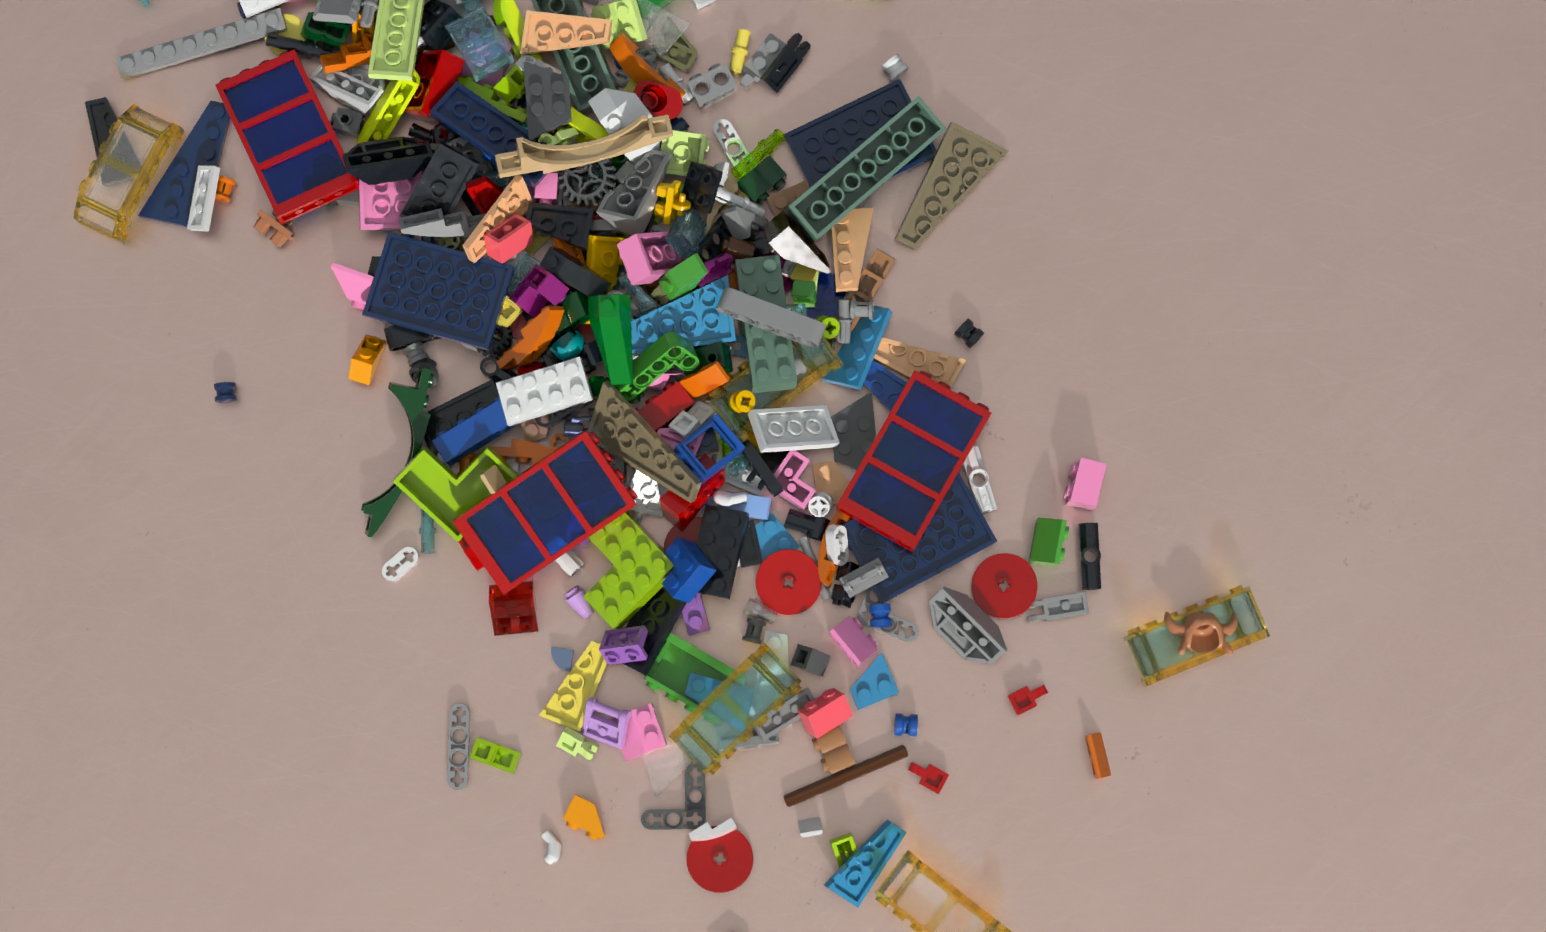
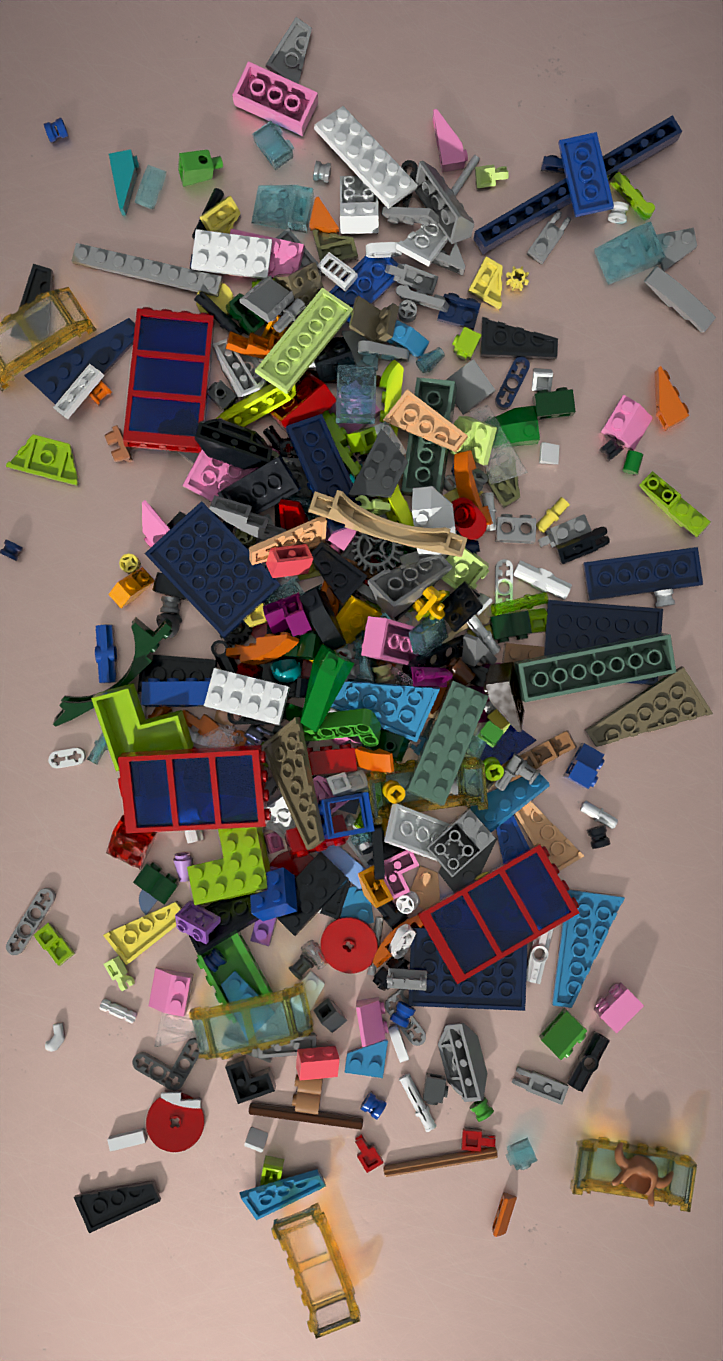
camera: 40 degrees right, 5 degrees up
tan slope [480,465,506,494] -> none
light orange slope [563,795,606,841] -> none
lavender plate [582,697,631,749] -> none
bright green slope [659,253,708,300] -> none
white arm [713,490,747,506] -> none
light grey beam [716,287,826,348] -> none
light nougat wing [831,208,874,292] -> none
red piece [971,553,1038,619] -> none
none -> lime wing [6,434,79,486]
none -> blue piece [95,625,117,683]
none -> white axle [100,999,137,1023]
none -> white piece [107,1128,147,1152]
none -> light yellow wheel [119,553,141,574]
none -> dark green brick [133,862,179,905]
none -> clear slope [194,724,240,748]
none -> dark blue wheel [203,947,227,972]
none -> black brick [225,1055,276,1104]
none -> bright pink slope [264,832,284,854]
none -> light orange slope [358,866,394,908]
none -> medium nougat axle [383,1147,498,1177]
none -> white beam [388,1025,410,1063]
none -> white pin [399,1073,437,1132]
none -> dark grey brick [423,1073,448,1105]
none -> light grey slope [426,809,496,877]
none -> bright green wheel [469,1097,494,1122]
none -> clear light blue brick [506,1137,538,1170]
none -> white piece [513,560,572,600]
none -> lime slope [528,608,548,633]
none -> dark azure wing [552,890,625,1008]
none -> blue brick [563,743,605,789]
none -> white axle [580,800,618,829]
none -> dark blue plate [583,547,703,601]

